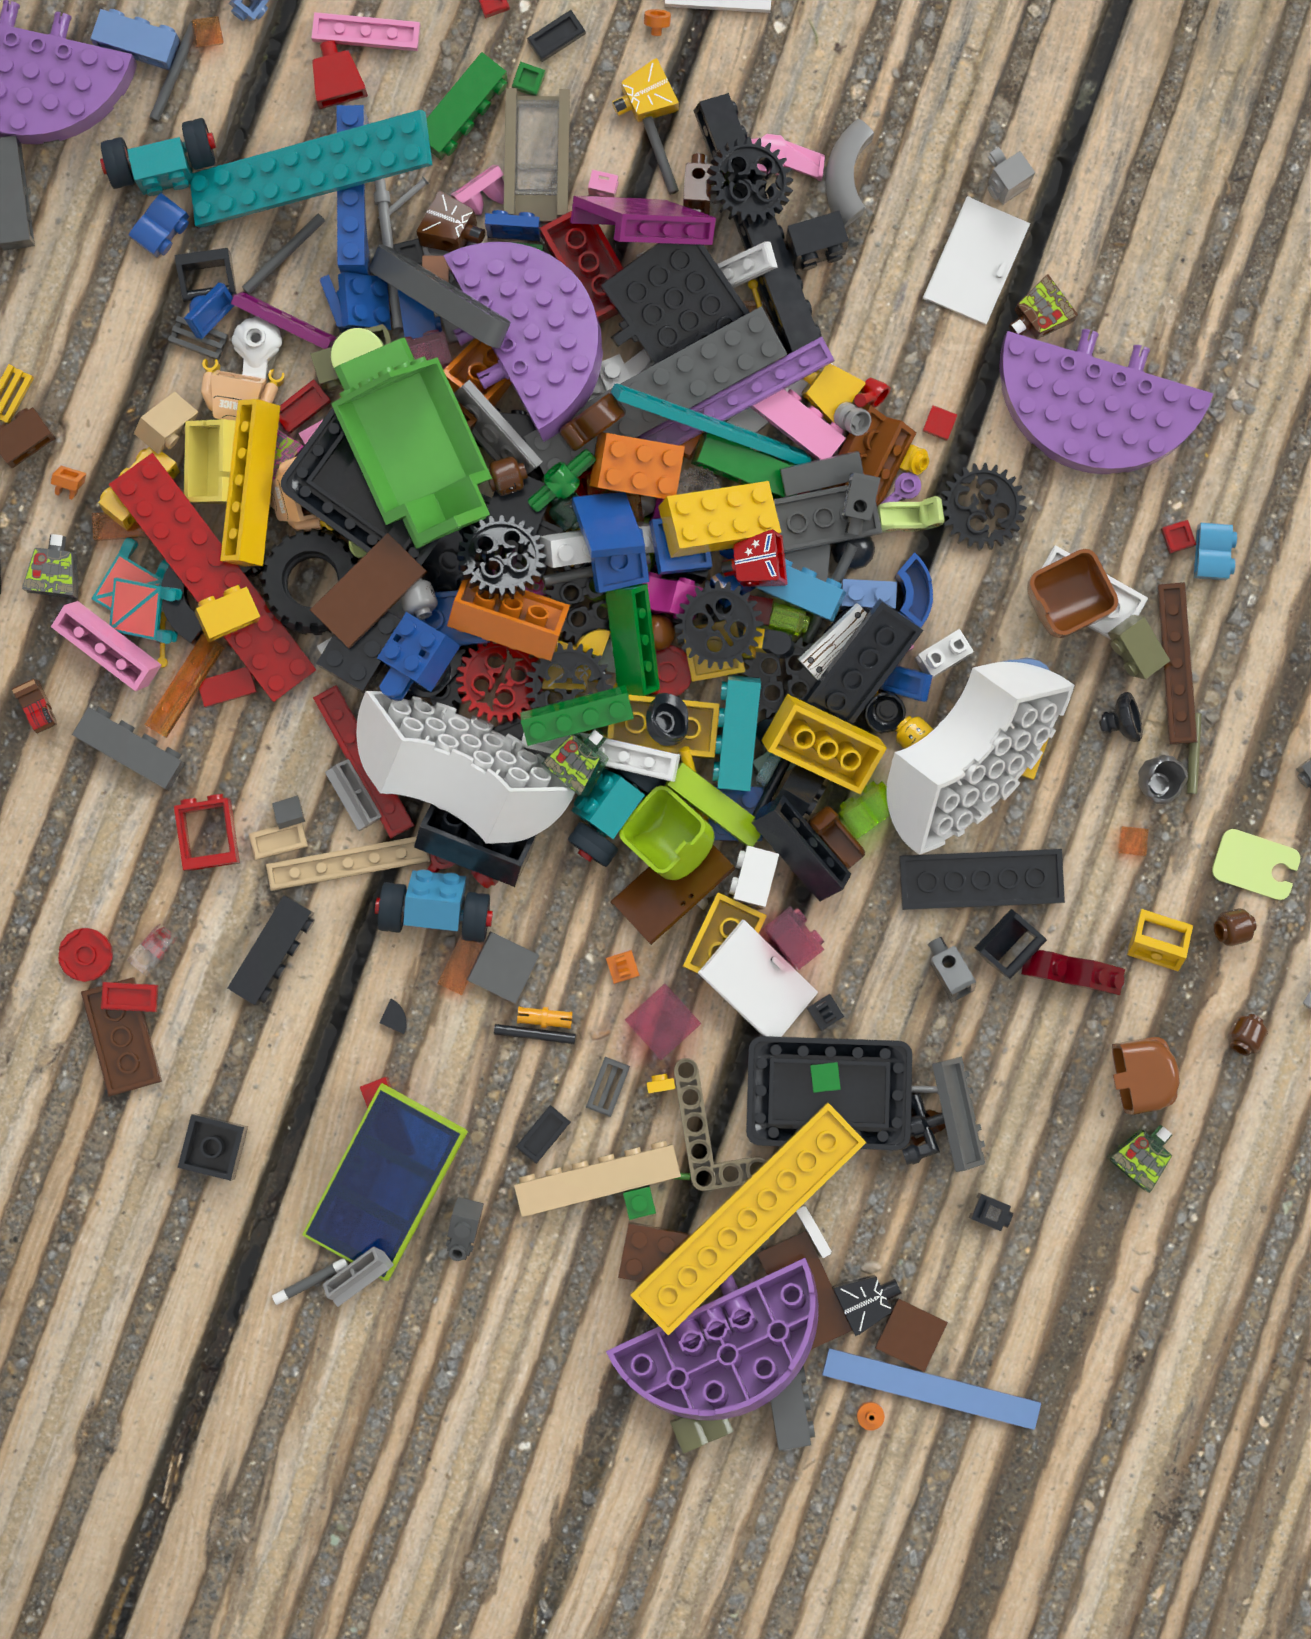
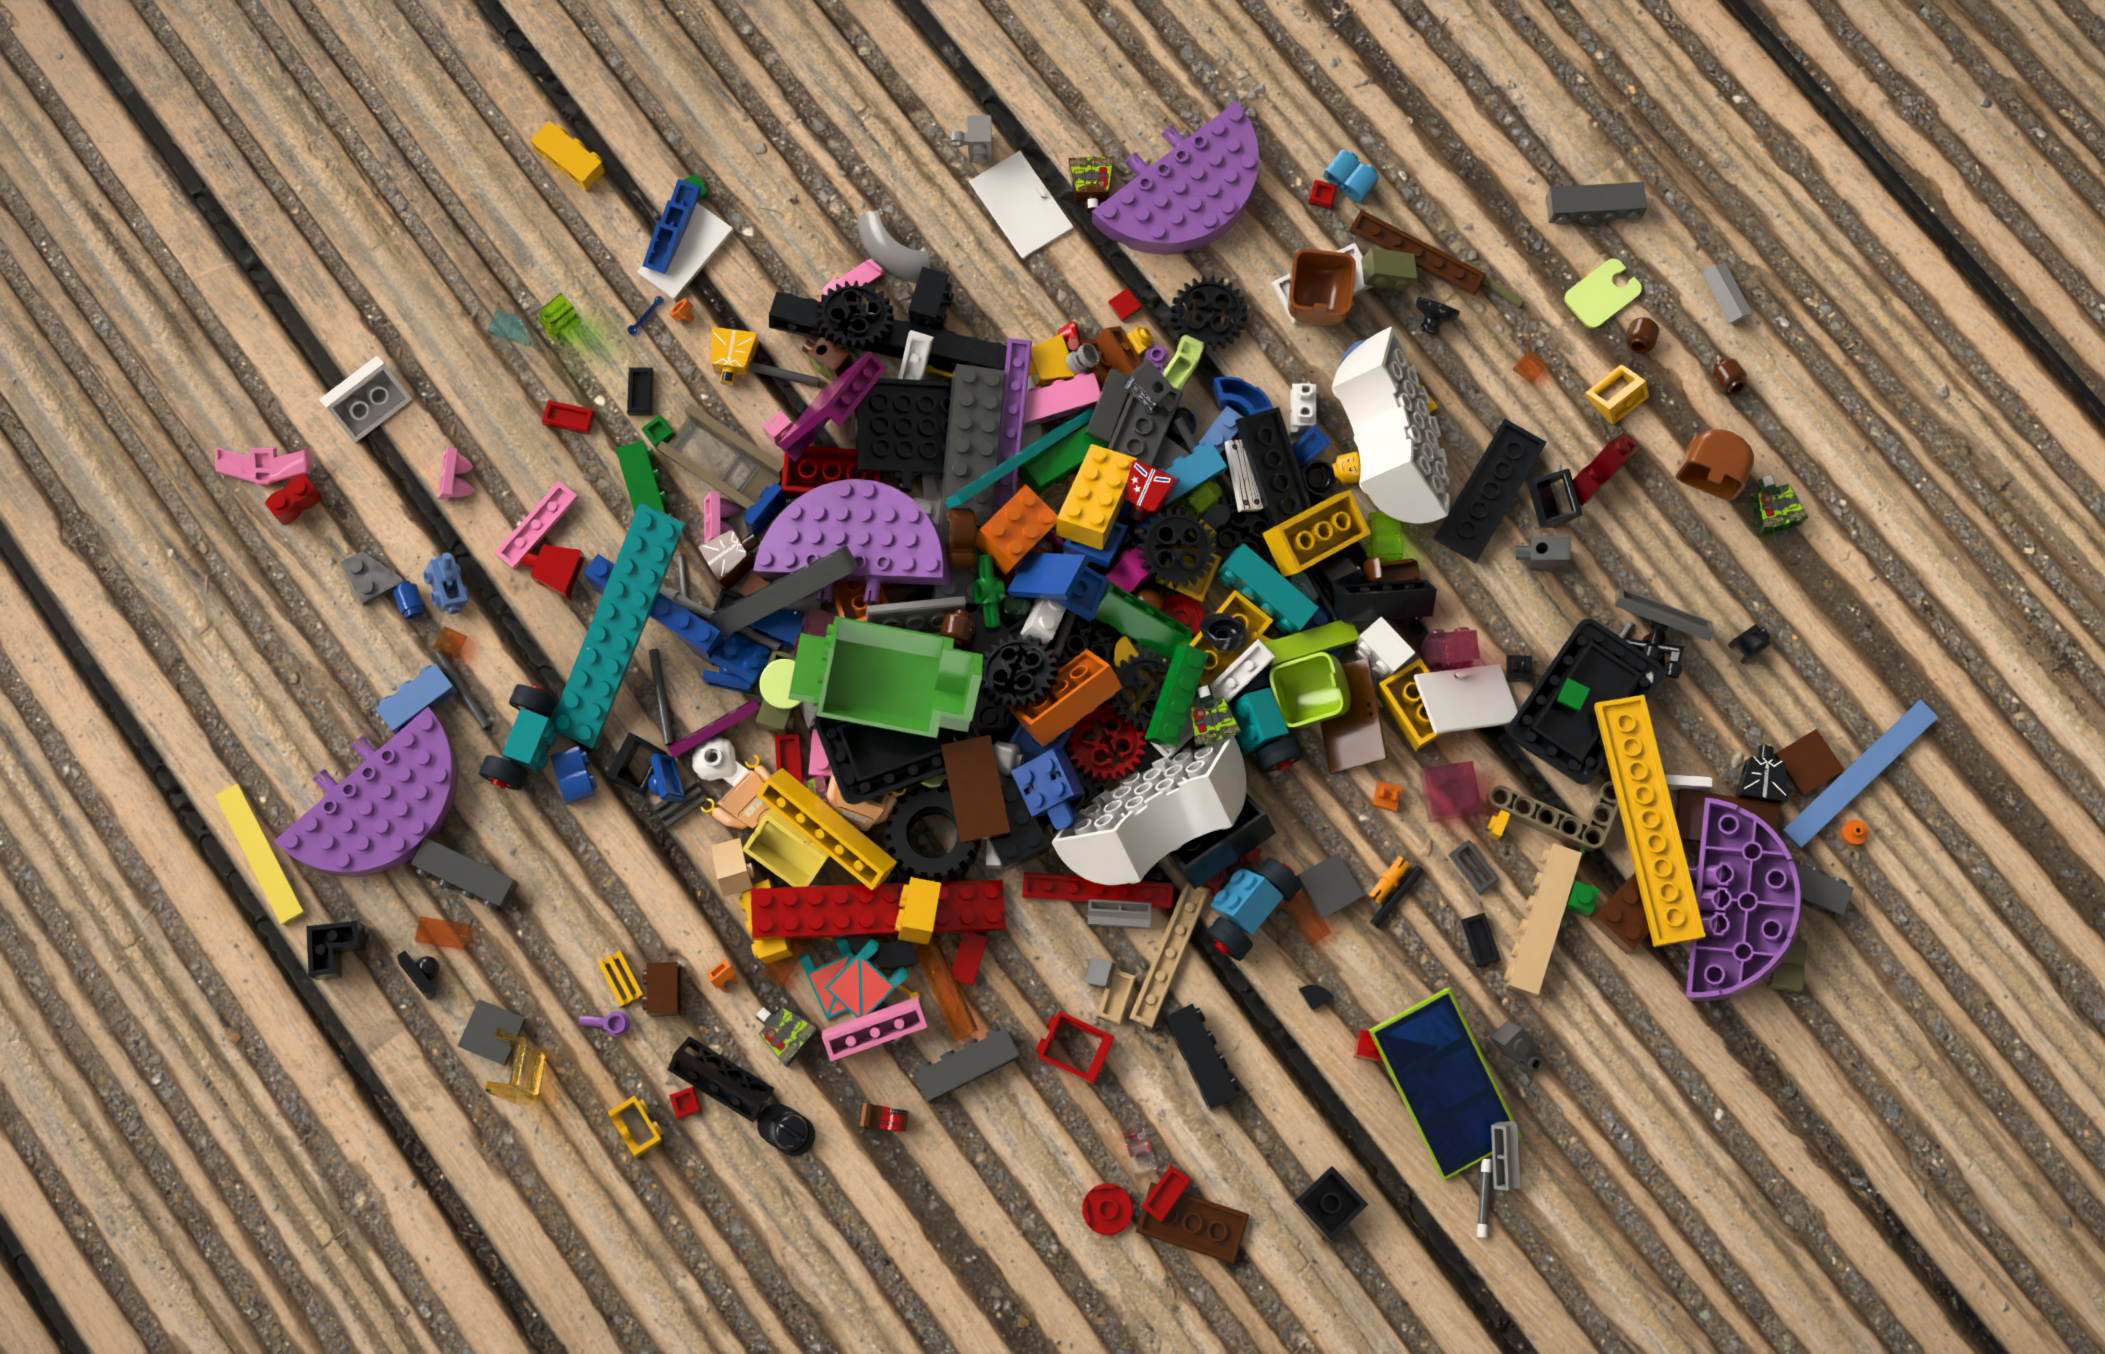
camera: 55 degrees left, 10 degrees down
flat silver hair [1138,755,1188,805] -> none

